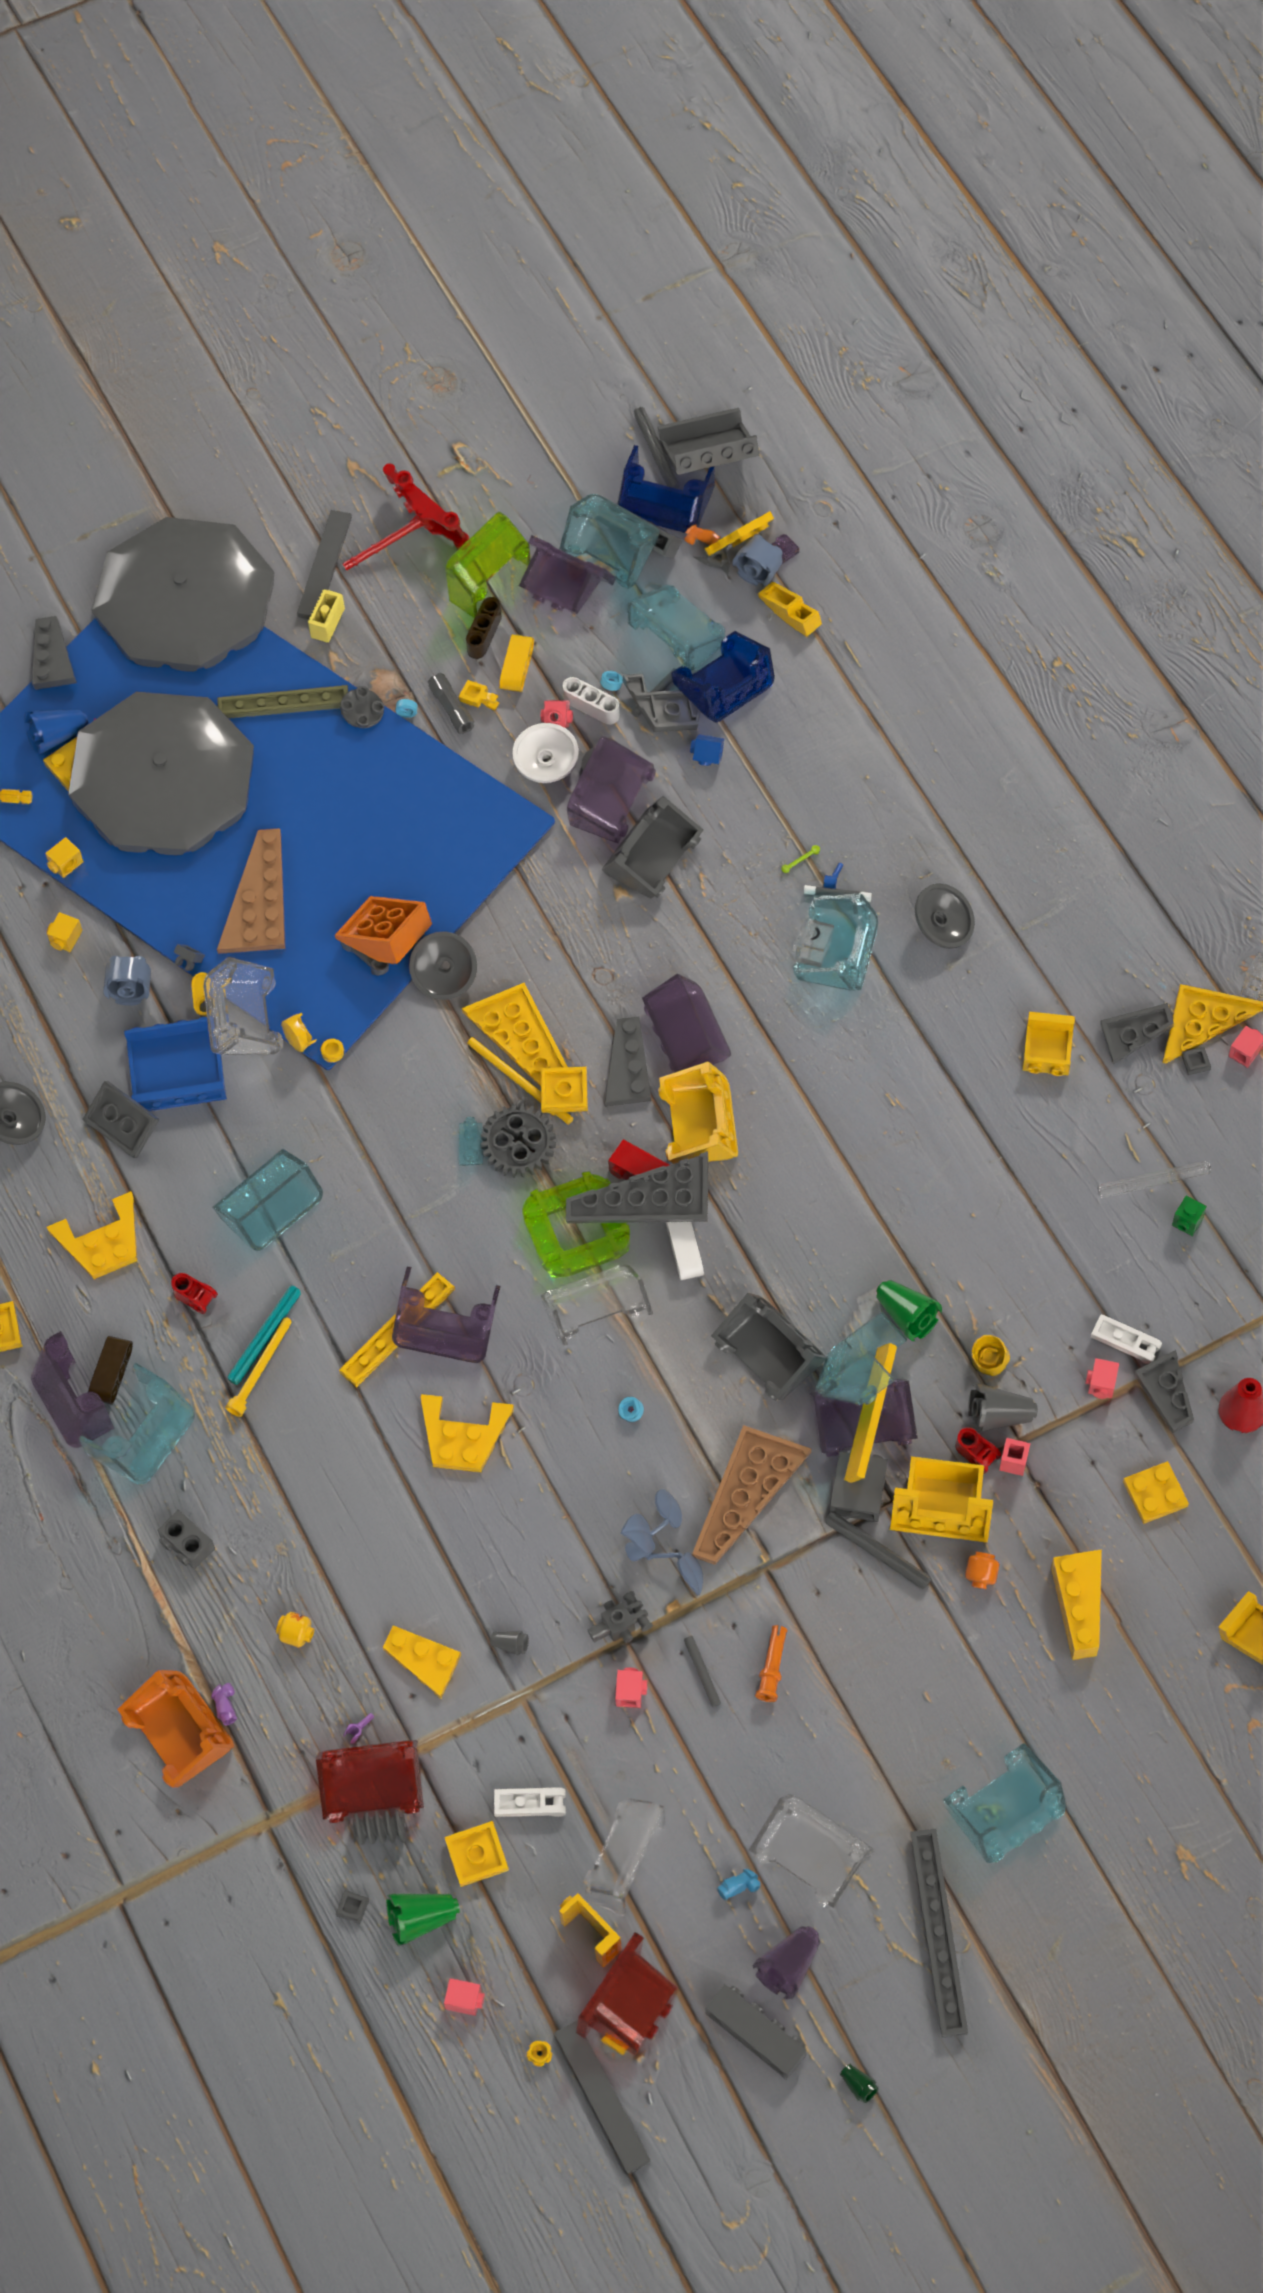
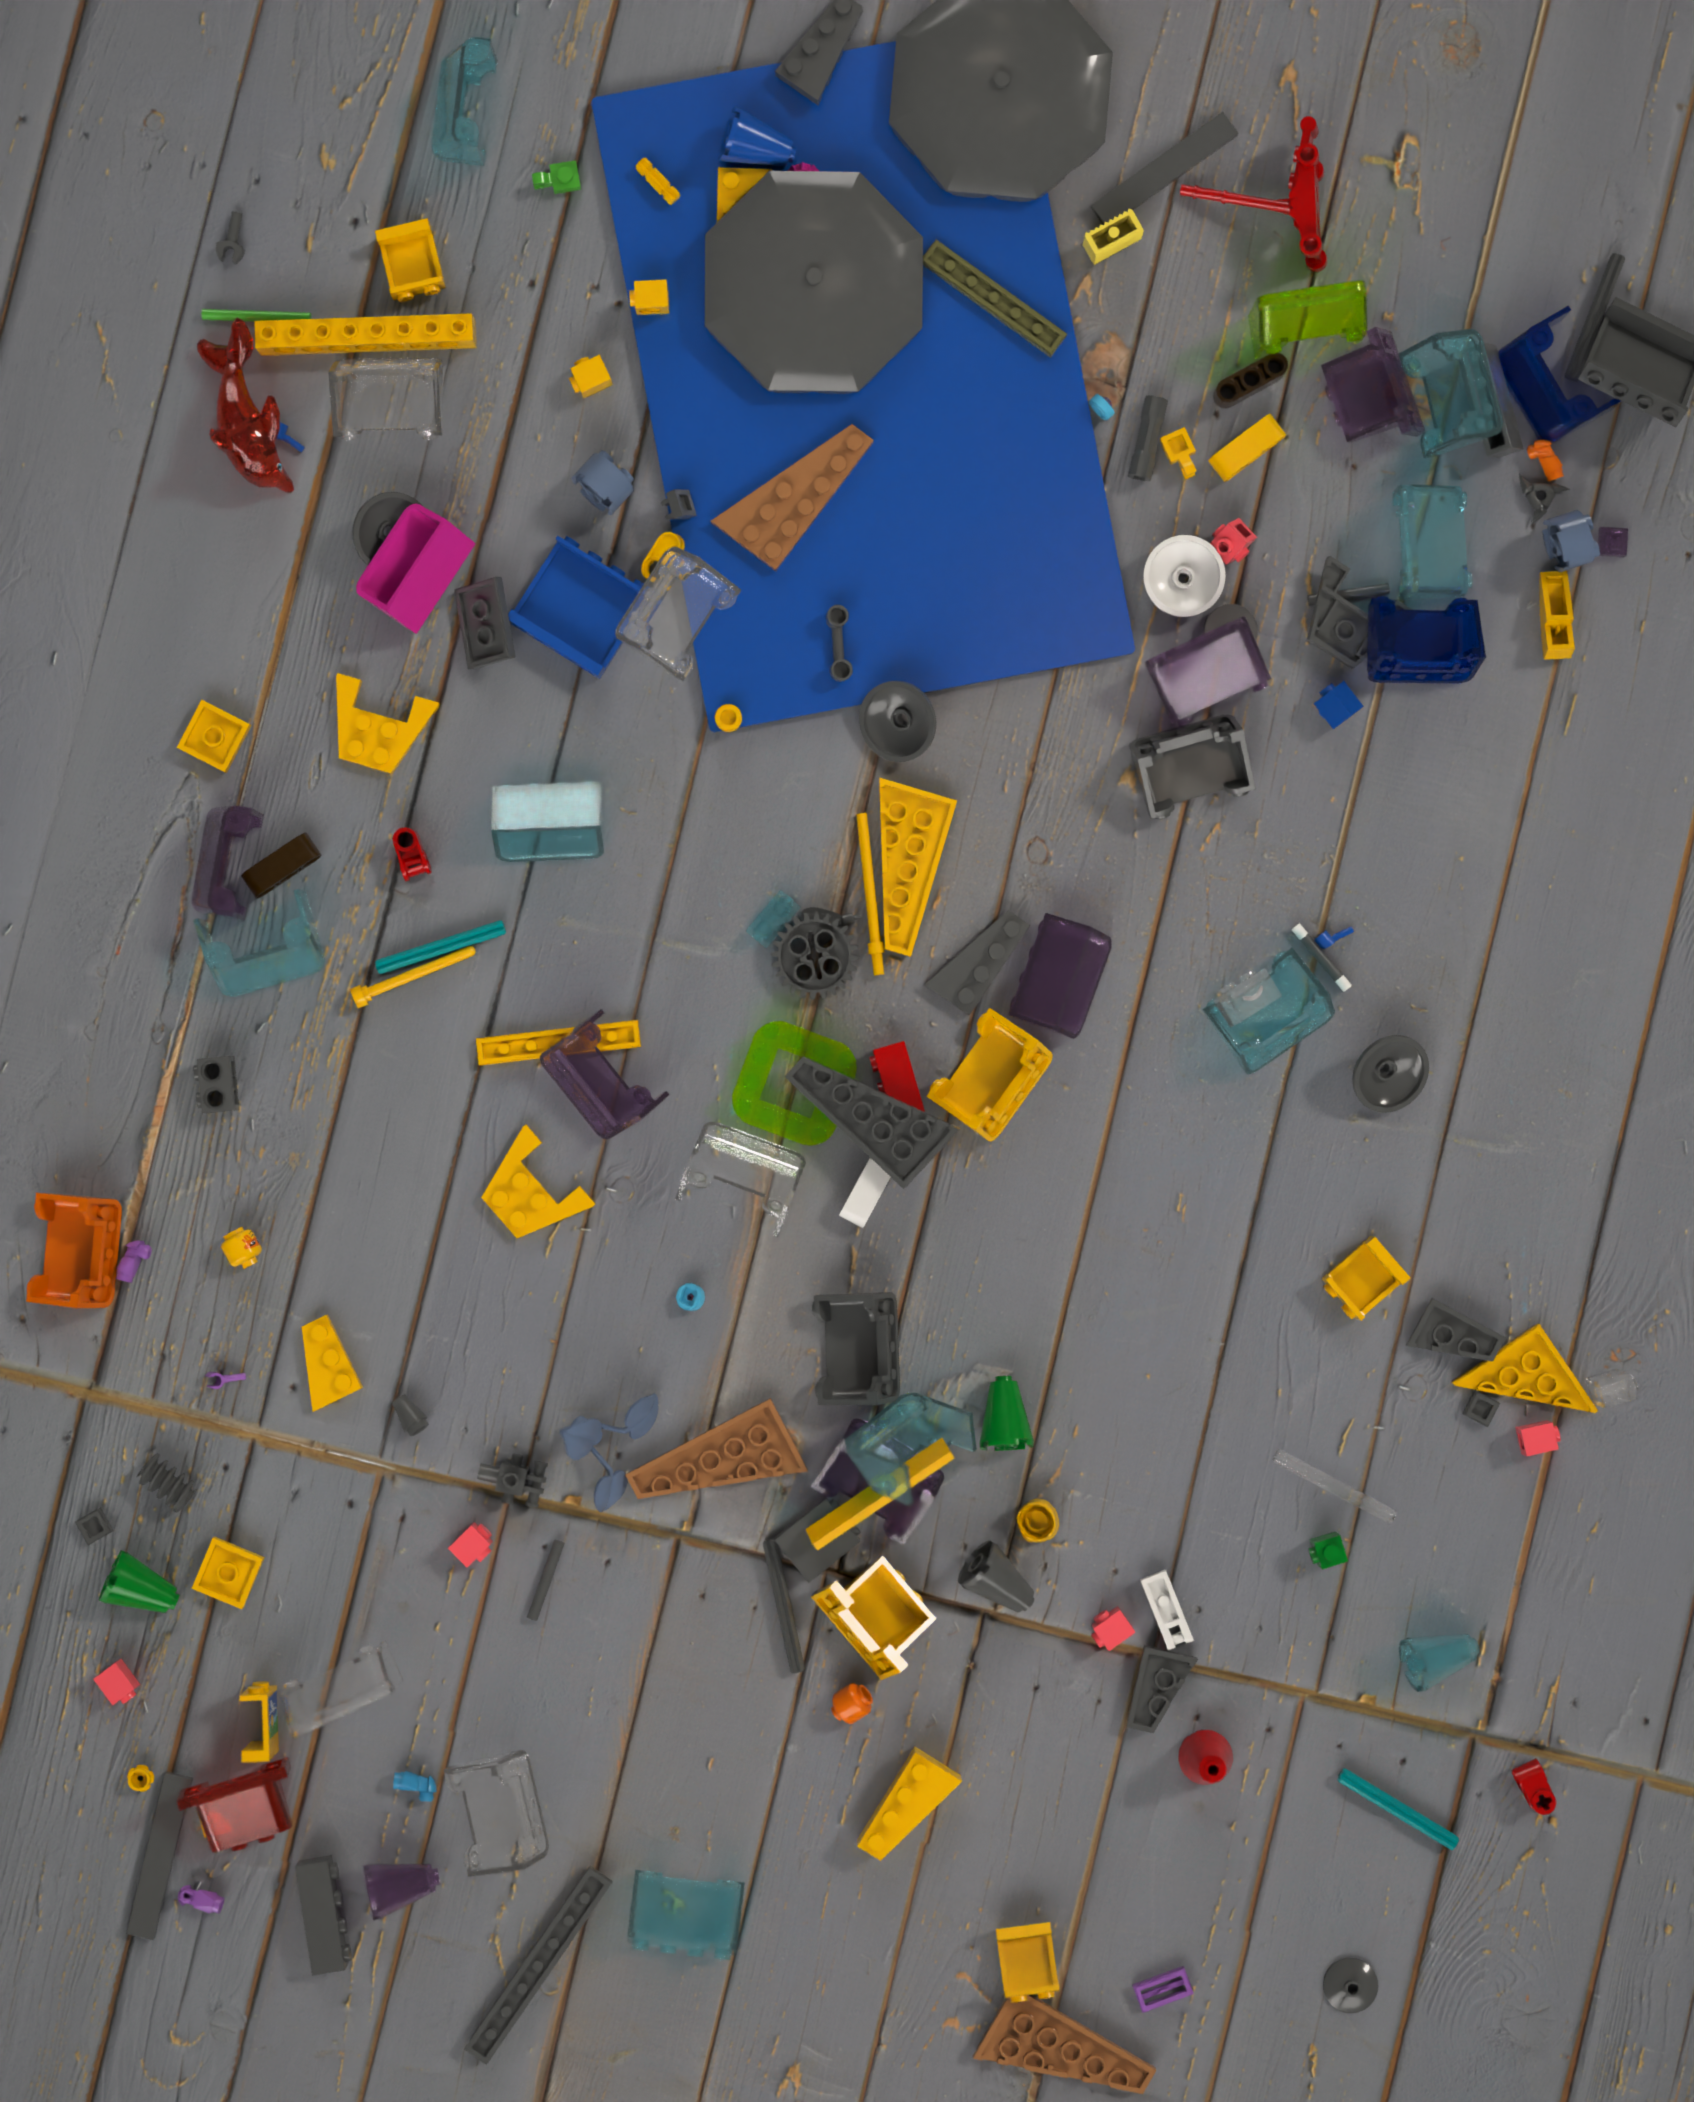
camera: 35 degrees right, 25 degrees up
yellow hair [281,1013,317,1052] -> none
clear red windscreen [316,1740,424,1823] -> none
orange slope [334,896,432,964] -> none
dark grey dish [340,686,385,728] -> none
white plate [494,1788,566,1817] -> none
yellow tile [540,1067,588,1113] -> none
white beam [563,677,620,725] -> none
medium azure tile [600,671,623,691] -> none
yellow wing [705,511,774,556] -> none
orange pin [755,1625,788,1702] -> none
lime hinge [781,845,820,873] -> none
dark green cone [840,2064,879,2103] -> none
red piece [955,1427,1002,1474] -> none
coral brick [999,1438,1030,1476] -> none
yellow plate [1123,1461,1189,1524] -> none
none -> medium lavender arm [178,1885,224,1914]
none -> dark pink windscreen [356,504,476,634]

